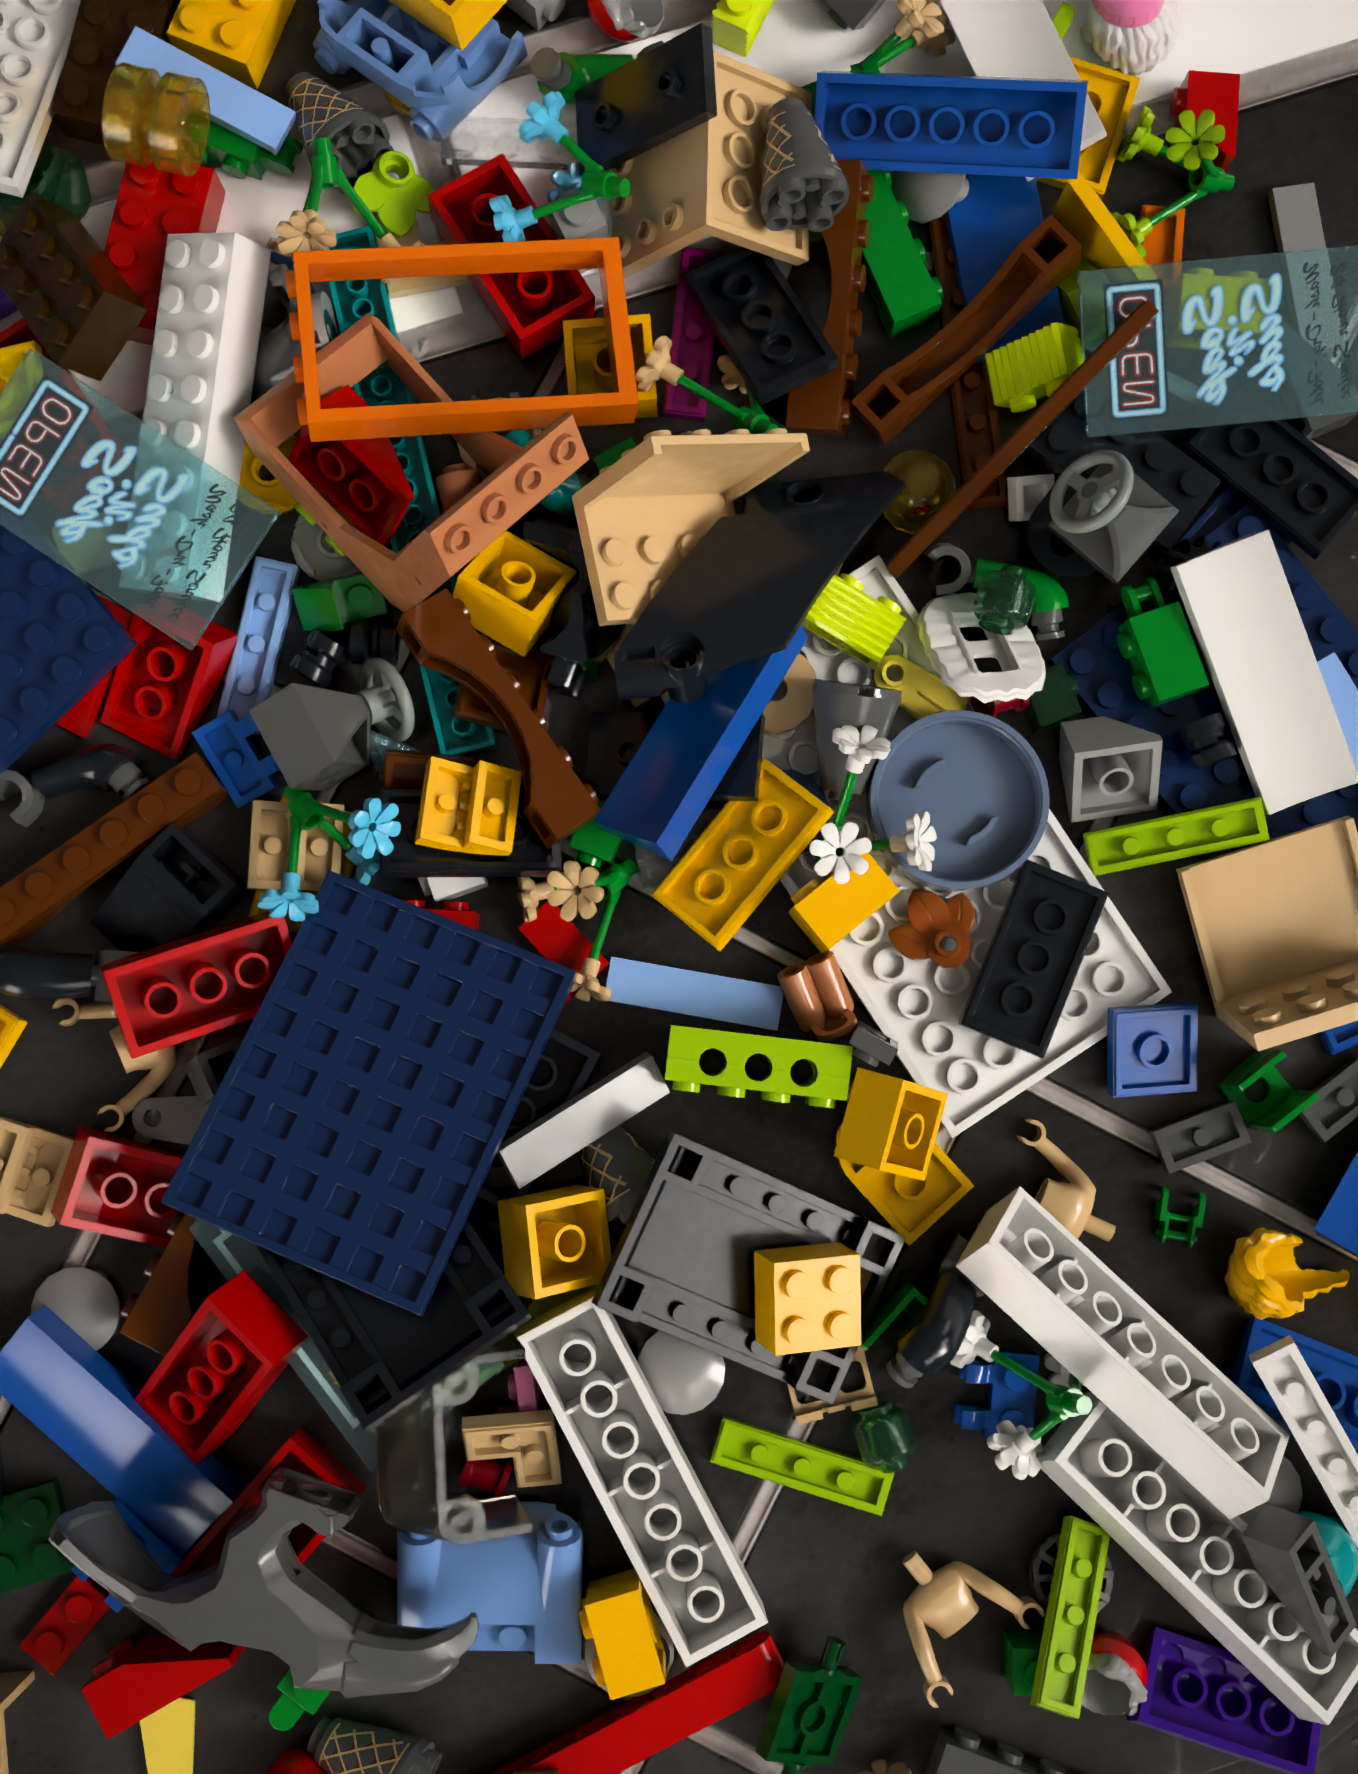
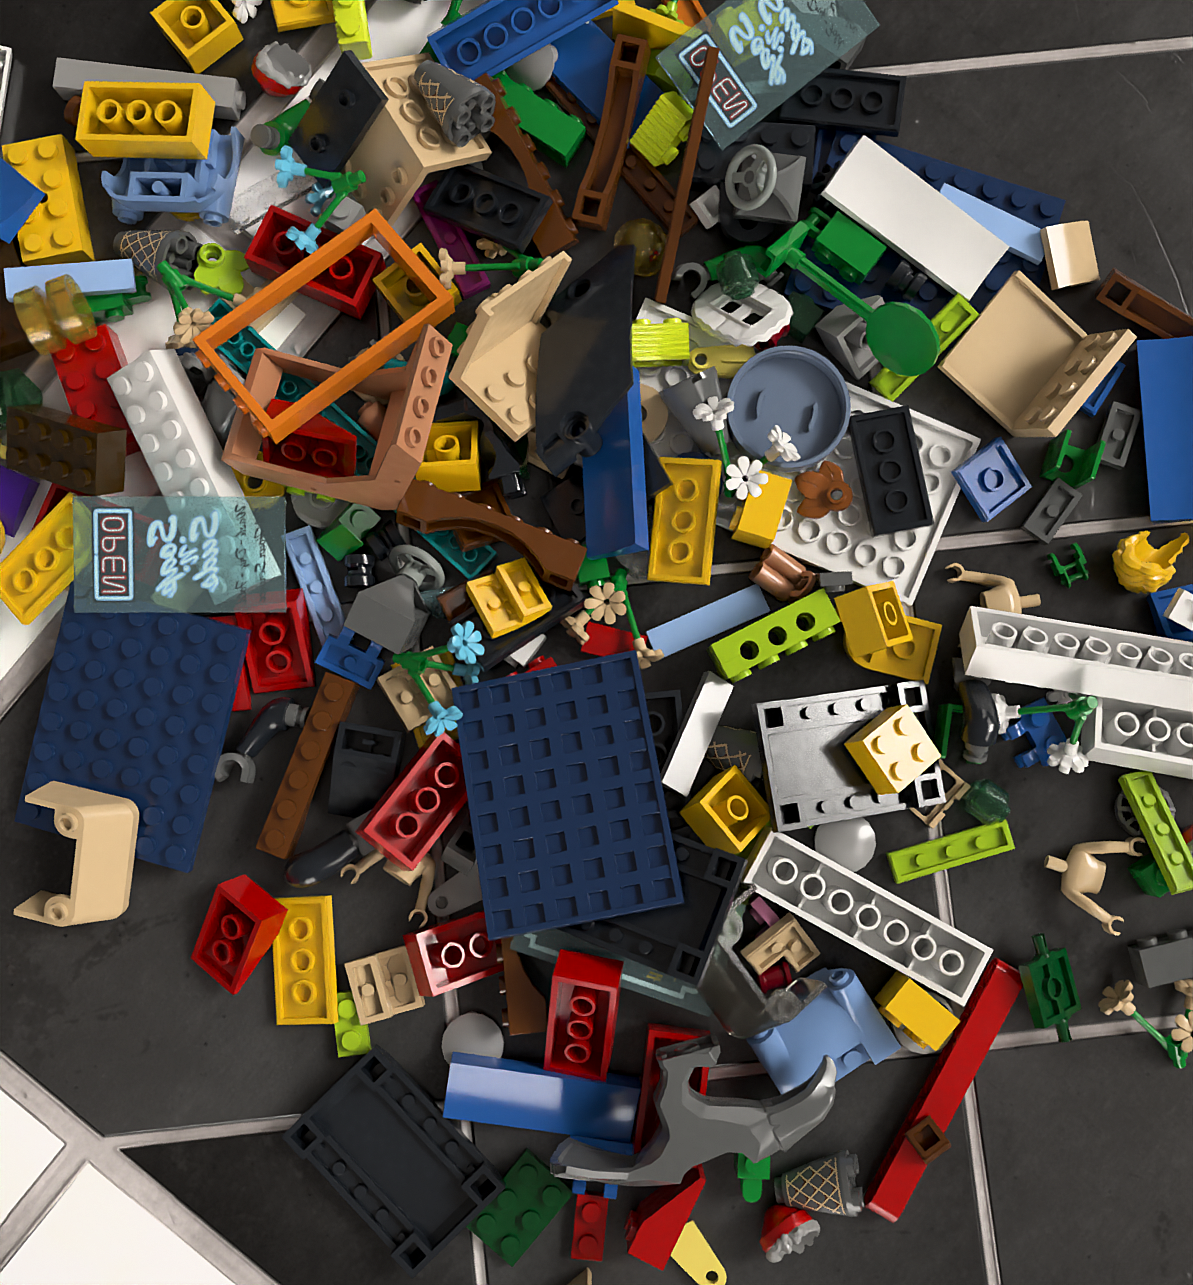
camera: 30 degrees left, 0 degrees up
none -> green piece [757,221,940,377]

